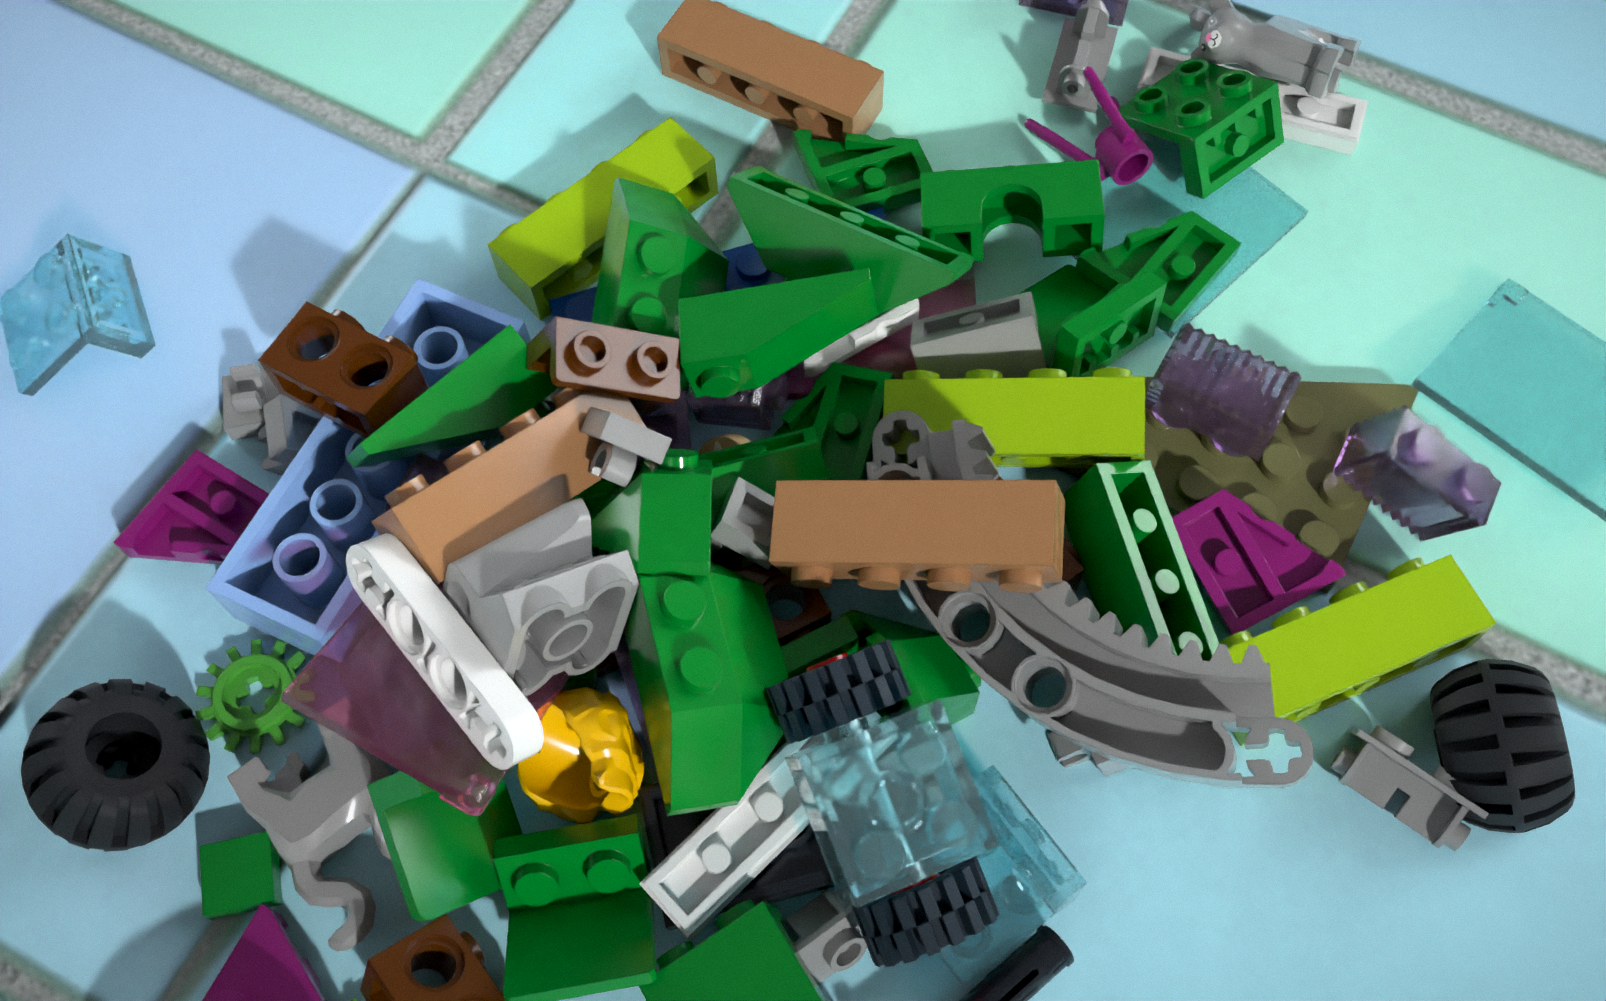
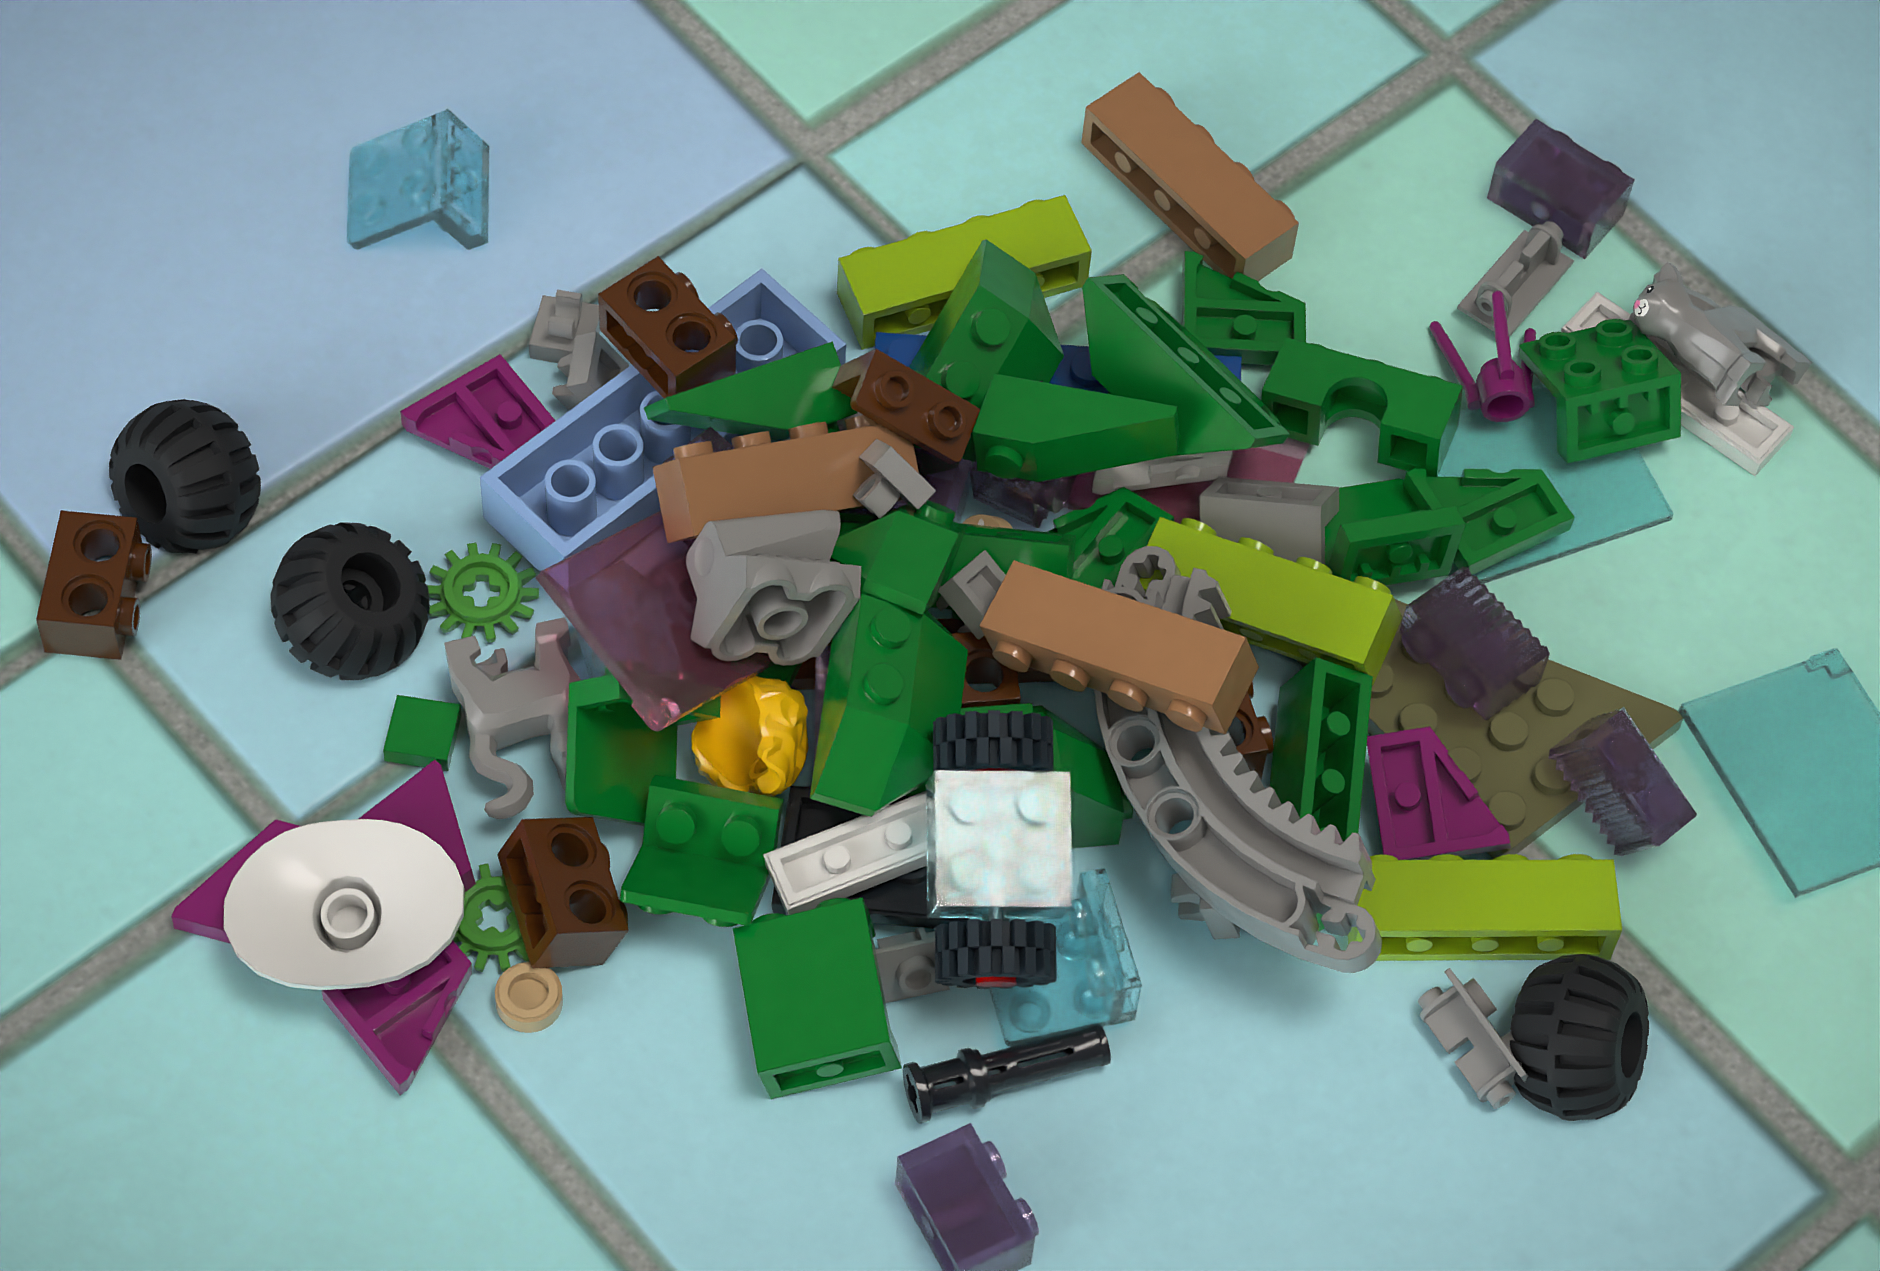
camera: 15 degrees right, 5 degrees down
white beam [346,533,544,770] -> none

